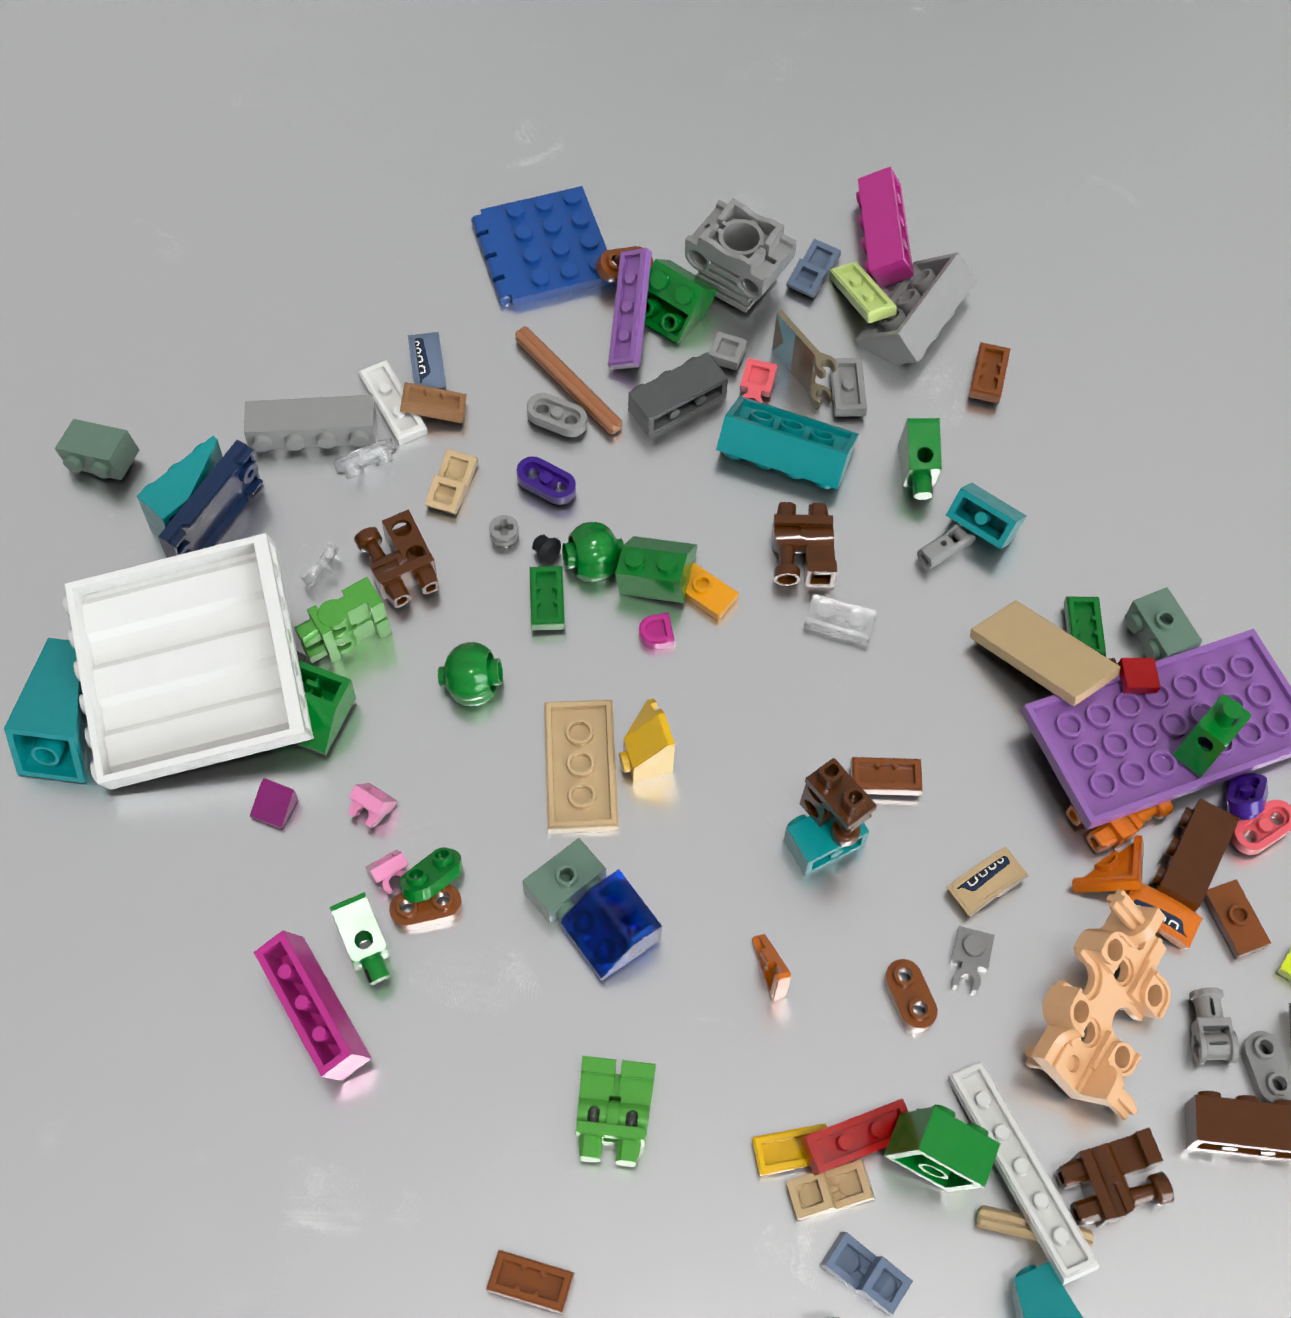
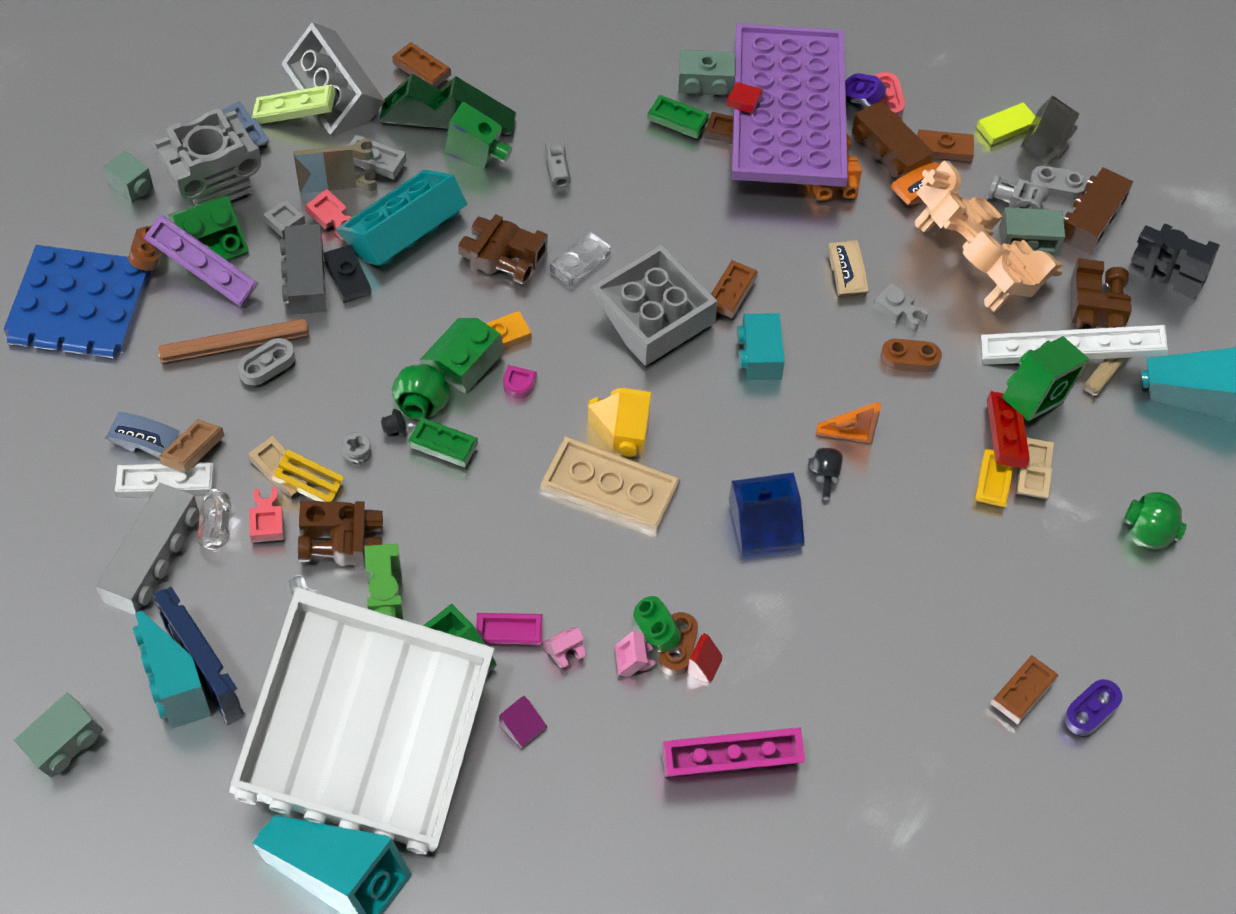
camera: 65 degrees left, 5 degrees down
torso [330,892,390,985] -> none
green plant [438,642,503,707] -> none
dark purple plate [516,456,576,505] -> none
sand green brick [522,838,606,925] -> none
bright green hips [576,1056,656,1167] -> none
reddish brown hips [799,758,877,847] -> none
sand blue slope [820,1232,913,1315] -> none
dark pink brick [856,166,914,288] -> none
teal brick [945,483,1027,549] -> none
tan tile [970,600,1120,707] -> none
orange tile [1072,835,1144,893] -> none
green torso [1172,694,1252,778] -> none
none -> sand green brick [104,150,153,203]
none -> coral plate [249,487,284,542]
none -> yellow tile [272,449,344,502]
none -> black plate [323,244,371,302]
none -> dark green slope [379,74,516,134]
none -> dark pink tile [476,613,543,645]
none -> light grey slope [591,245,718,366]
none -> red slope [688,633,723,683]
none -> black piece [808,448,843,500]
none -> sand green brick [1000,207,1065,255]
none -> black hips [1131,223,1220,300]

